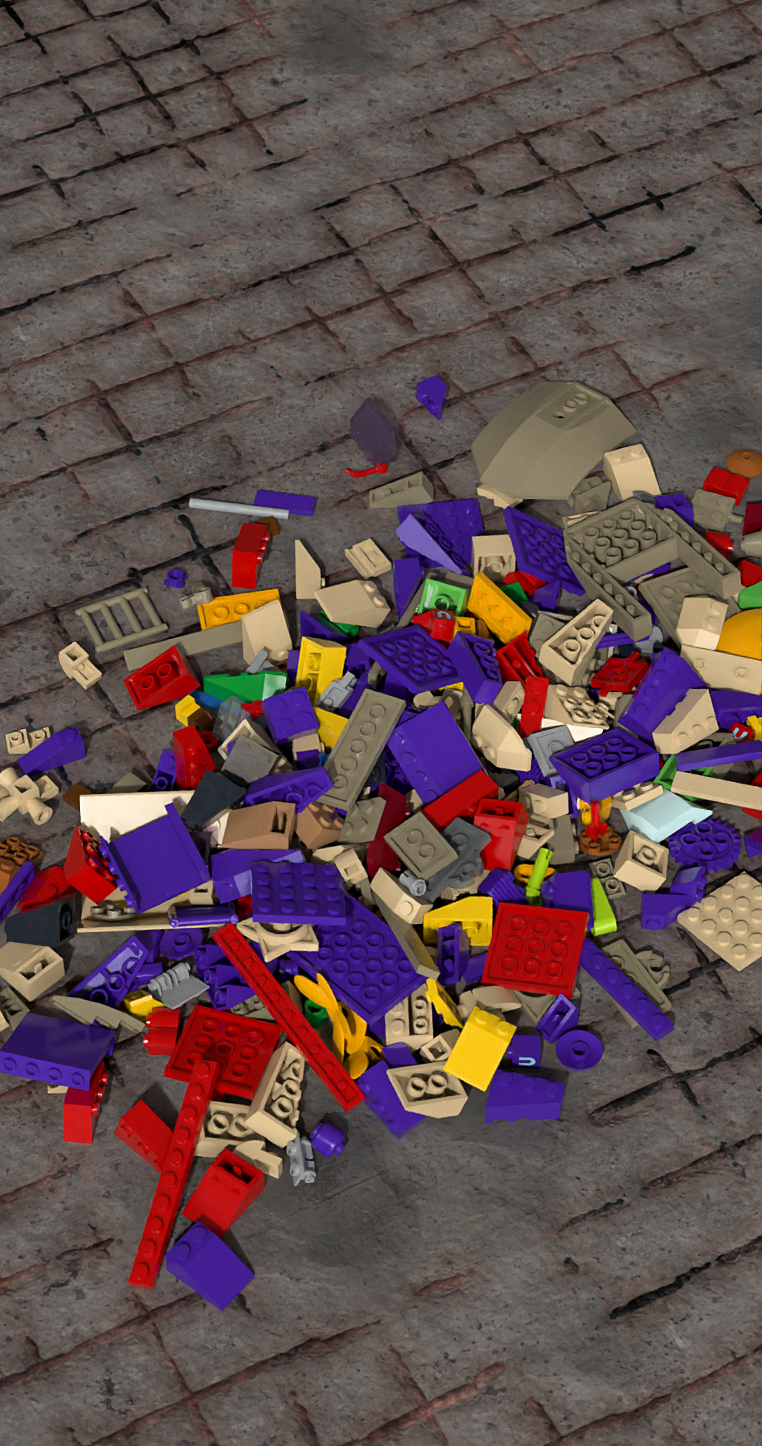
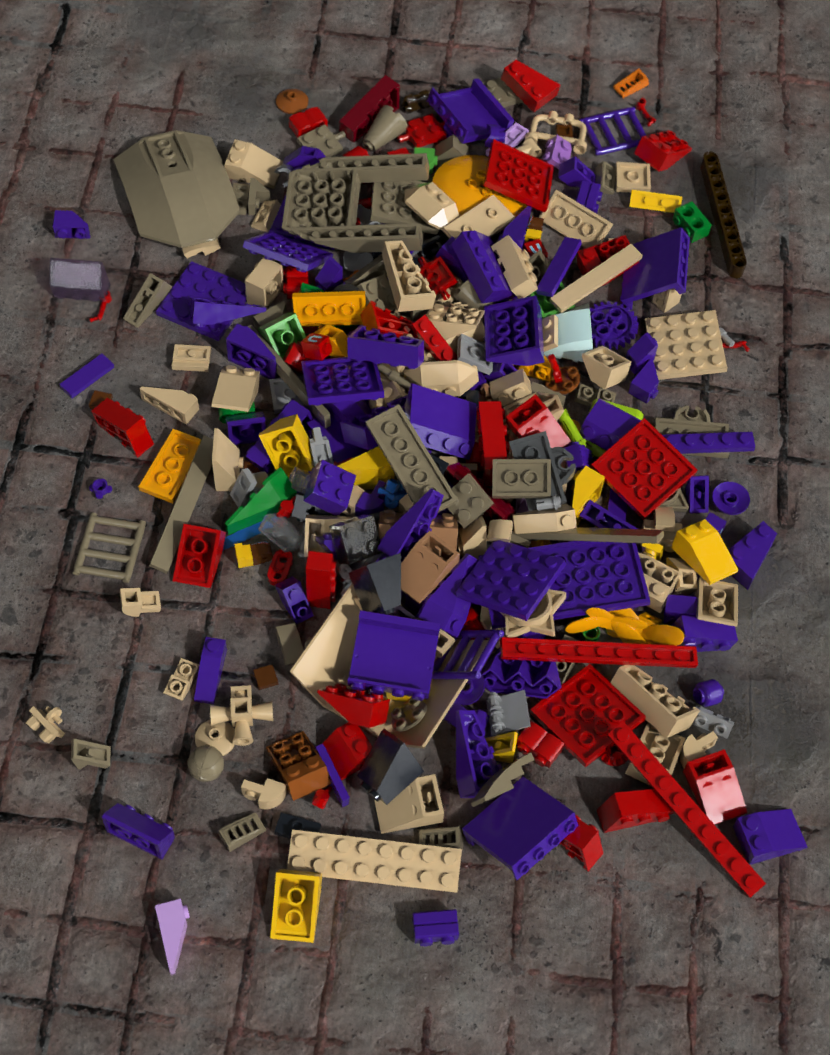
camera: 60 degrees left, 10 degrees up
dark tan bar [179,581,214,609] -> none
light grey piece [189,498,290,520] -> none

